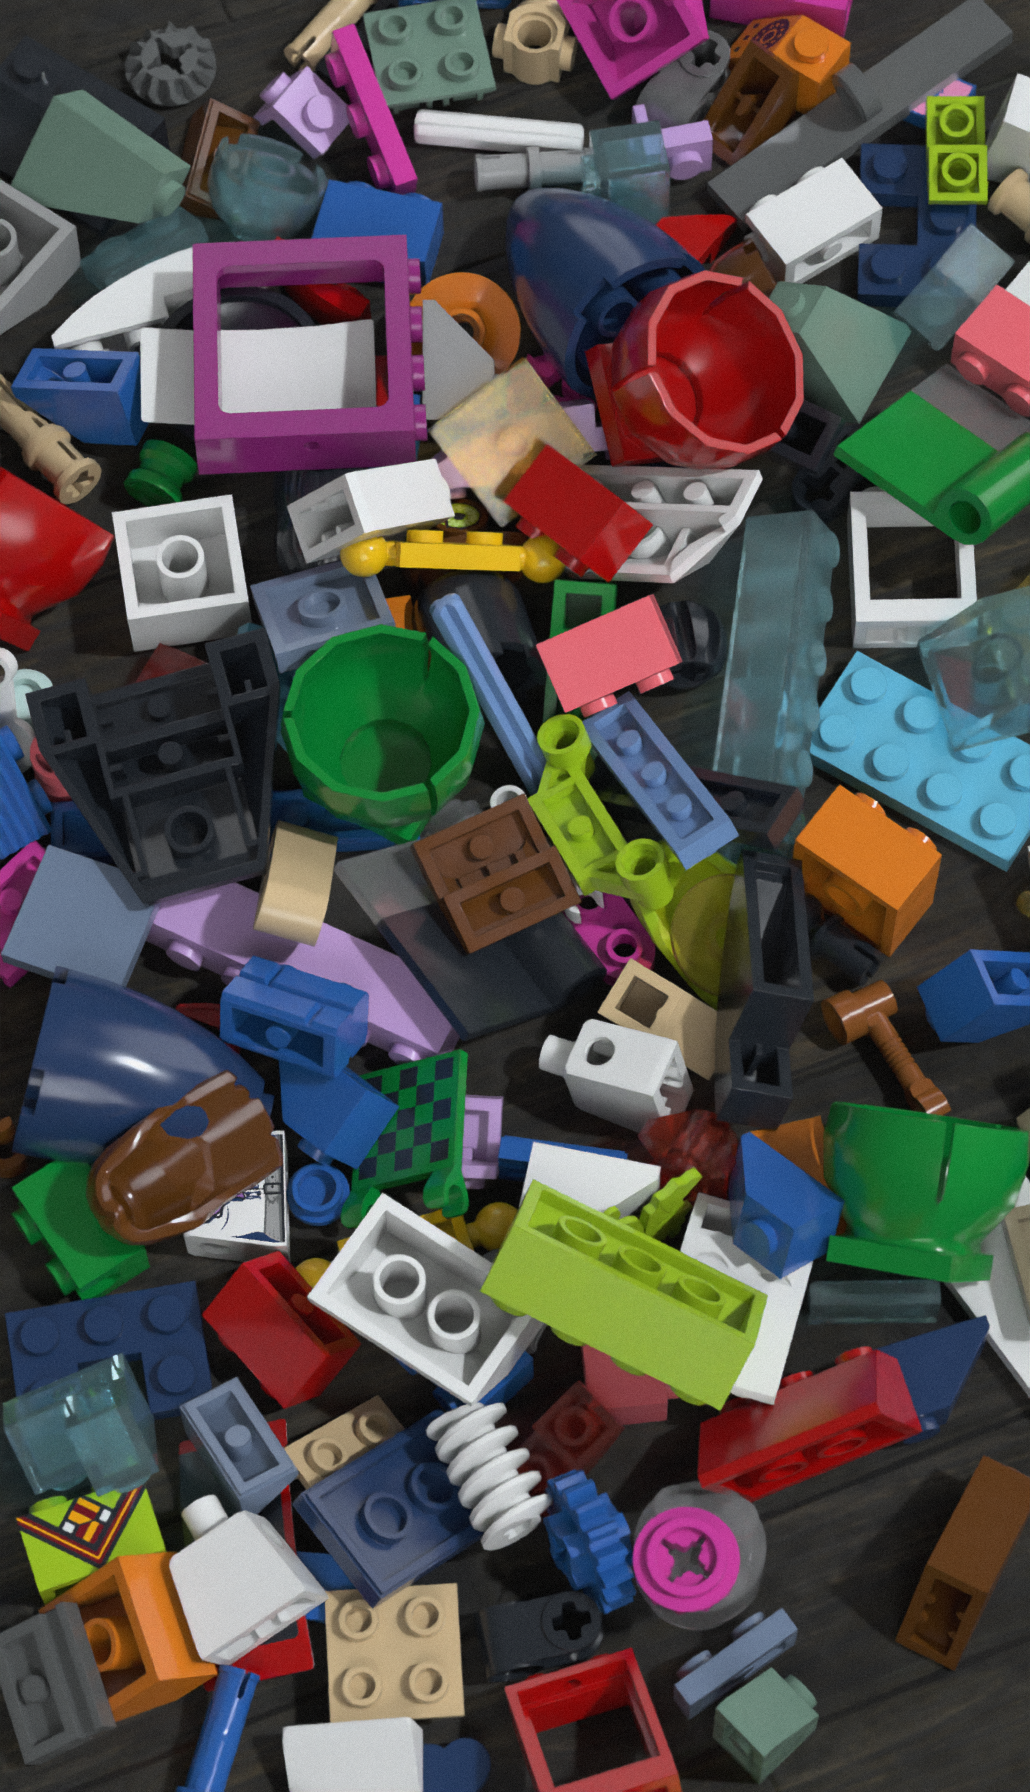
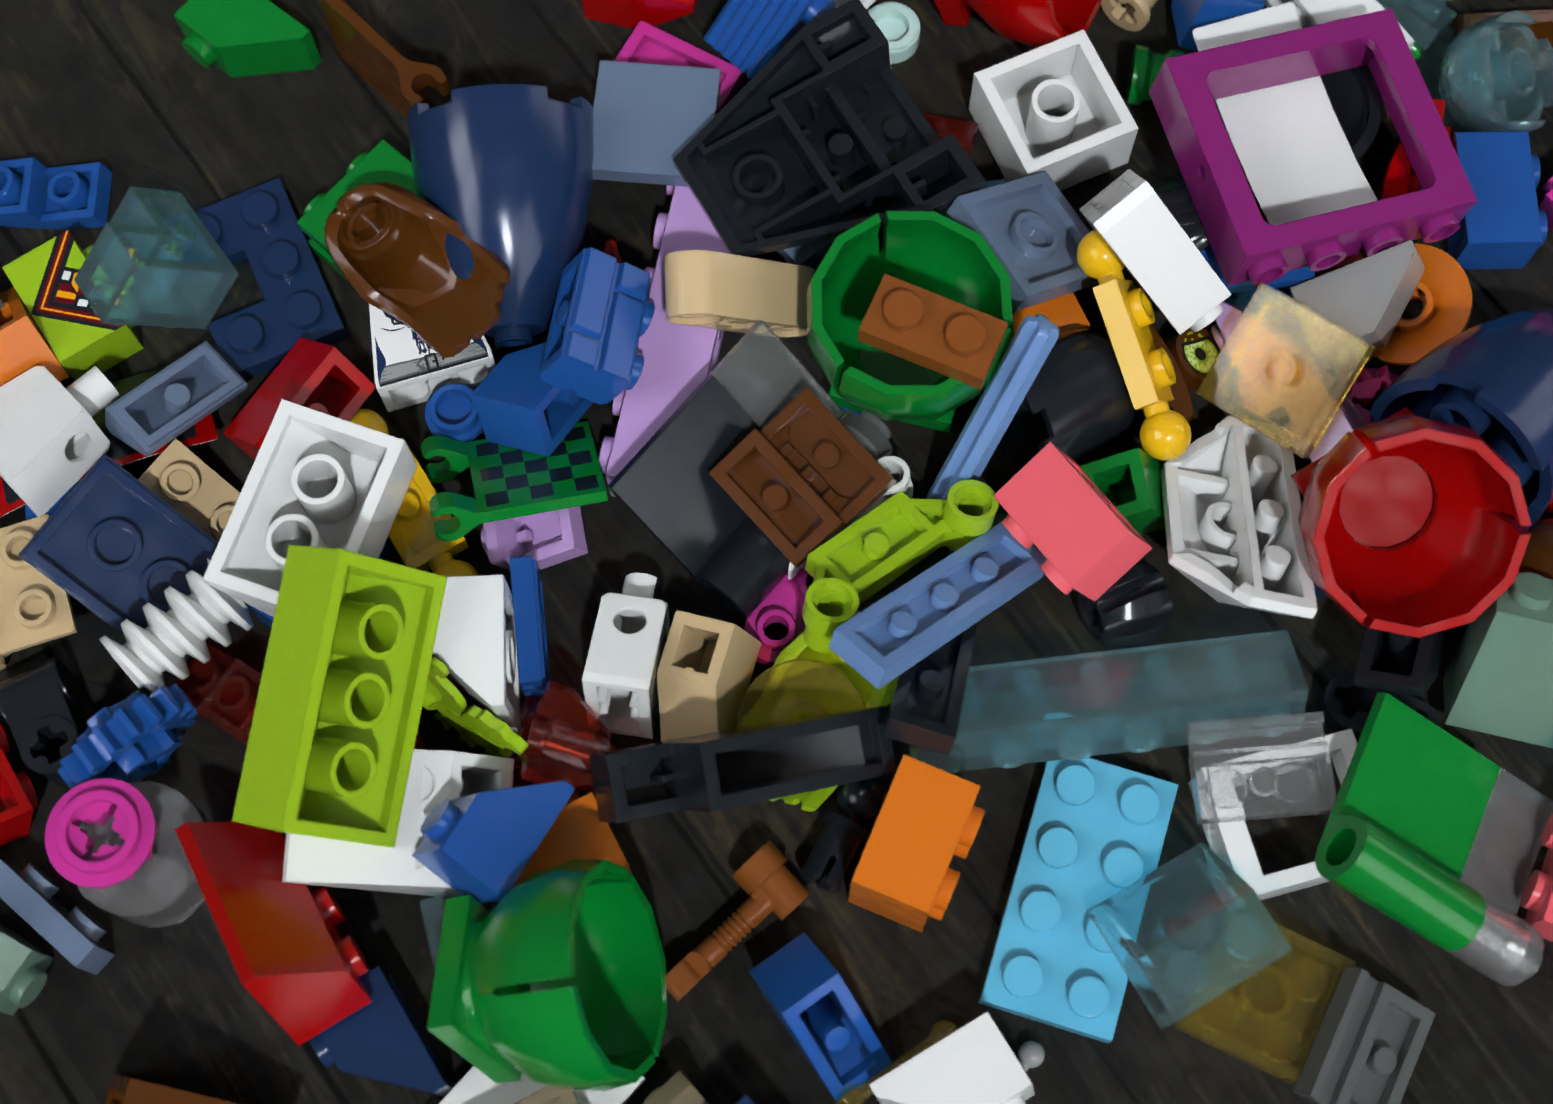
camera: 75 degrees right, 5 degrees up
red brick [503,443,654,583] -> none
none -> dark orange plate [858,274,1008,390]
none -> clear plate [1184,711,1337,825]

